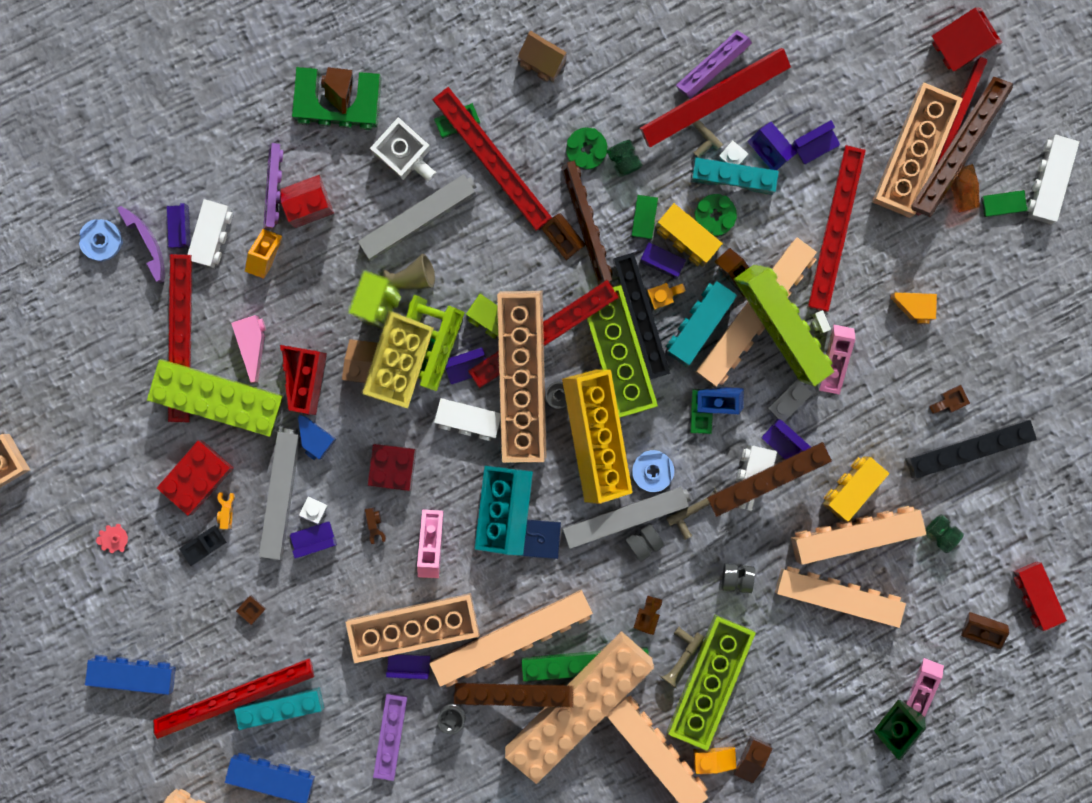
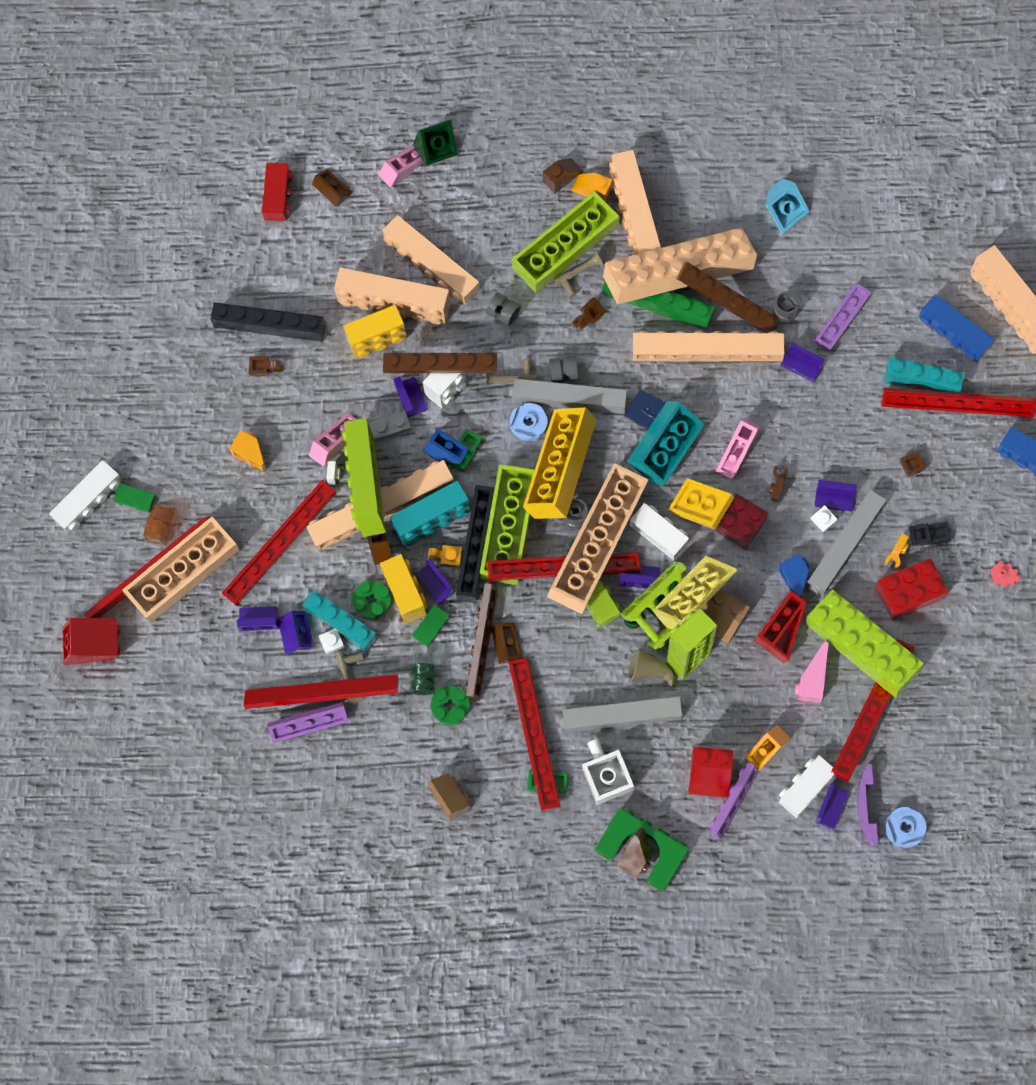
camera: 150 degrees left, 15 degrees down
light nougat brick [346,593,480,663] -> none
reddish brown plate [911,77,1013,217] -> none
clear green wheel [925,514,964,554] -> none
none -> yellow plate [668,478,734,529]

